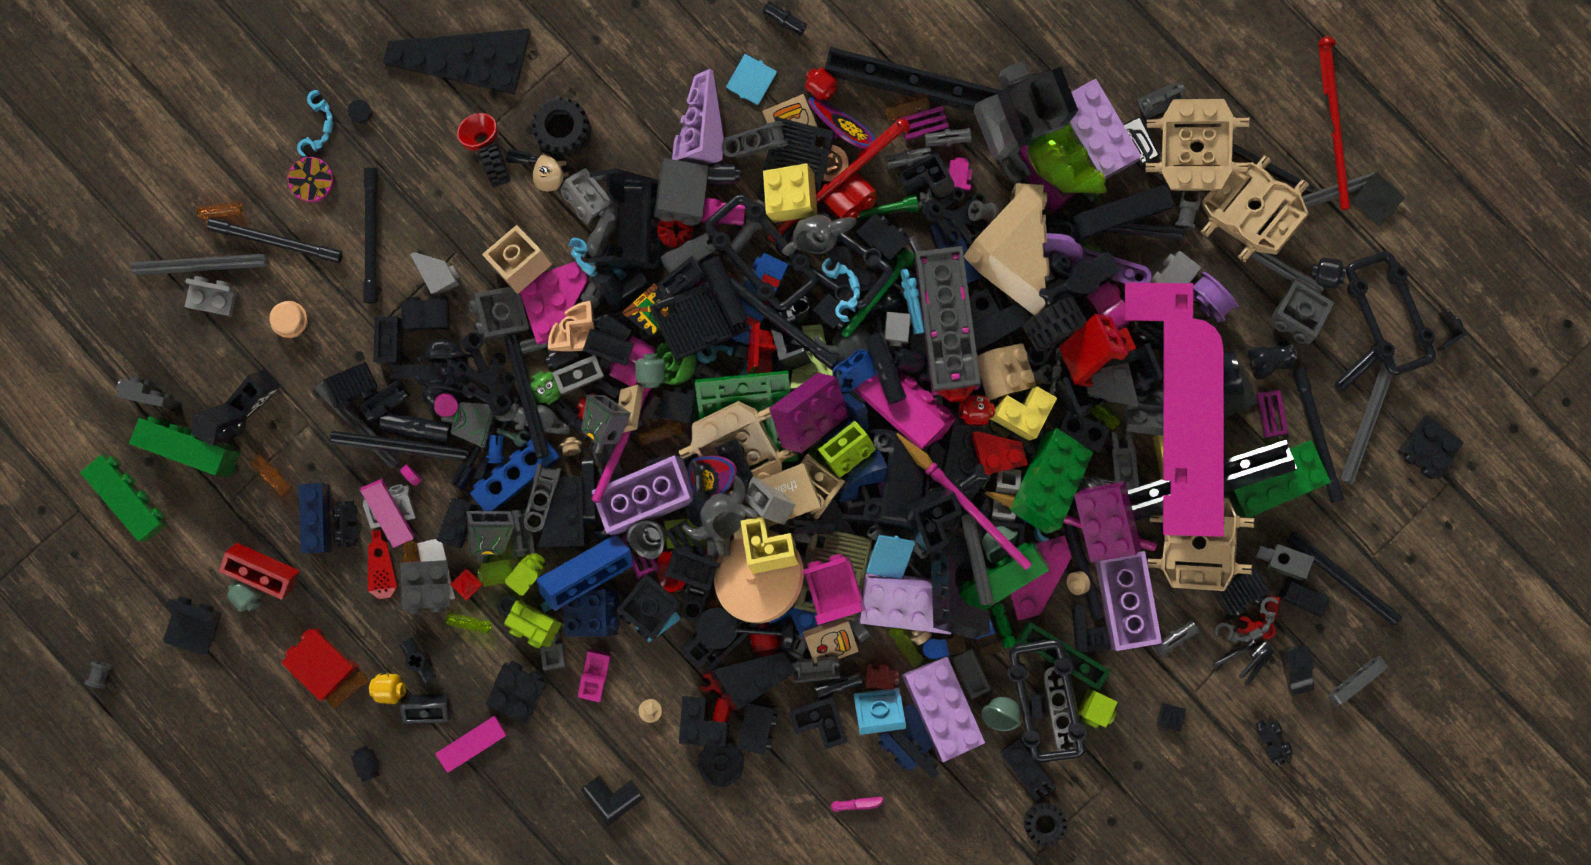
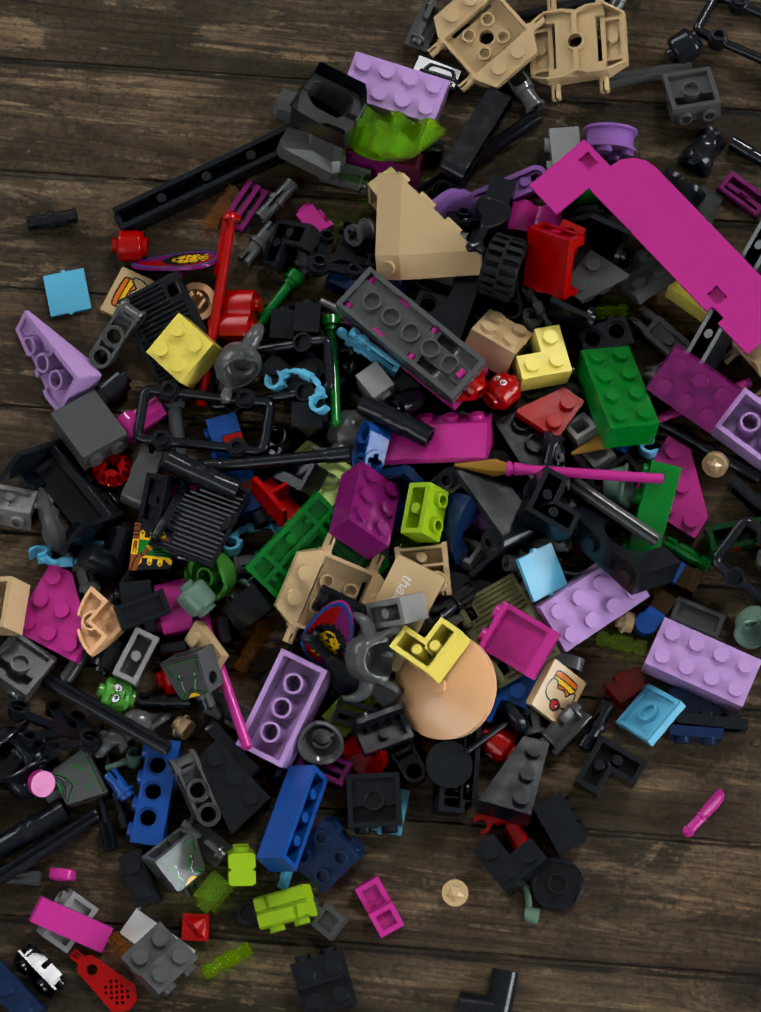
camera: 40 degrees left, 10 degrees down
none -> sand green hand [524,885,540,924]

